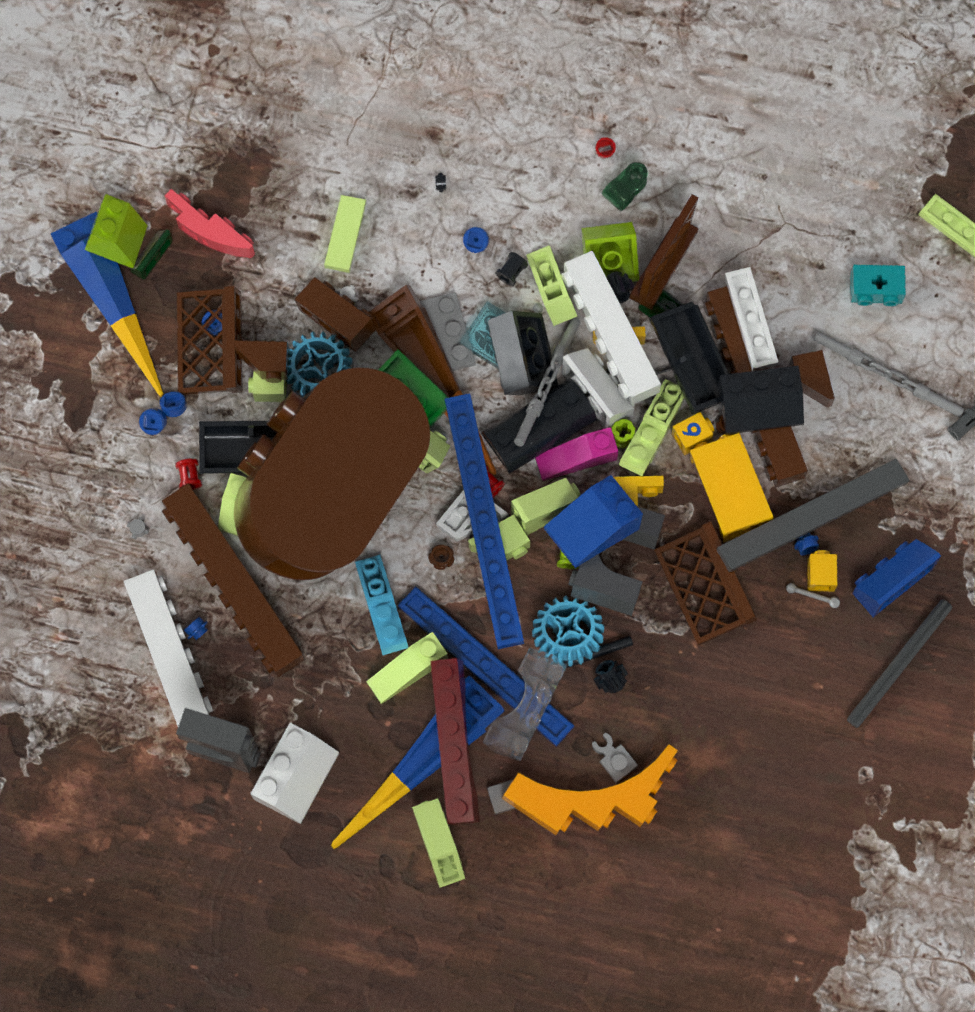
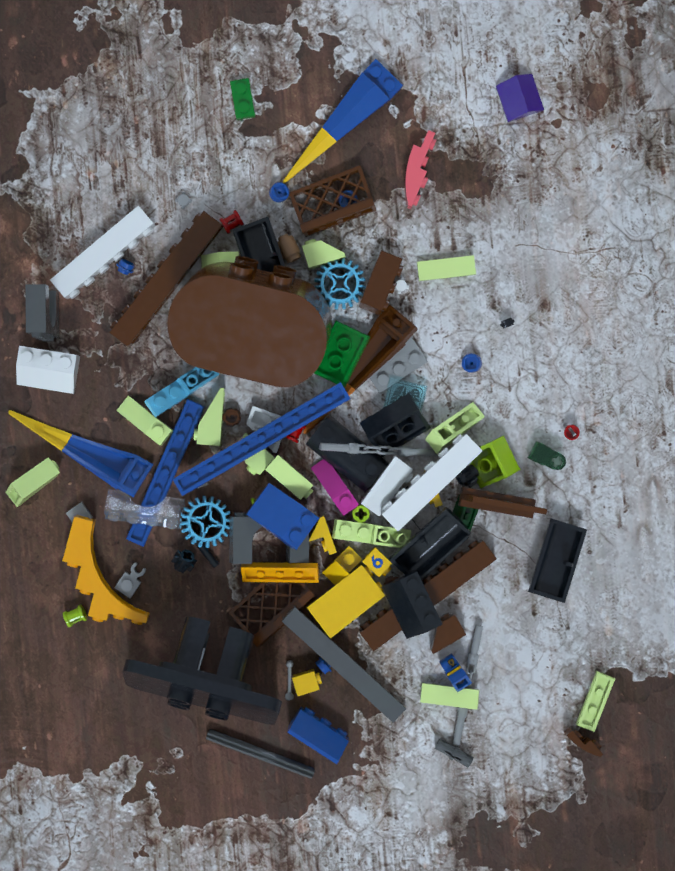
camera: 70 degrees right, 15 degrees up
lime slope [85,194,148,268] -> none
dark green slope [129,229,173,280] -> none
blue tile [139,408,167,435] -> none
reddish brown slope [235,340,289,383] -> none
yellowish green slope [419,431,450,474] -> none
dark red arch [431,658,480,825] -> none
black bush [495,252,528,286] -> none
white plate [724,267,779,371] -> none
teal brick [850,265,906,307] -> none
none -> lime bush [63,604,88,627]
none -> black piece [122,617,282,725]
none -> yellowish green slope [194,388,225,446]
none -> green plate [230,78,255,120]
none -> light orange plate [241,562,319,583]
none -> medium nougat brick [278,234,301,264]
none -> yellow slope [322,546,362,585]
none -> yellowish green tile [420,682,480,710]
none -> blue leg [439,653,472,692]
none -> dark purple slope [496,74,544,122]
none -> black container [528,518,587,603]

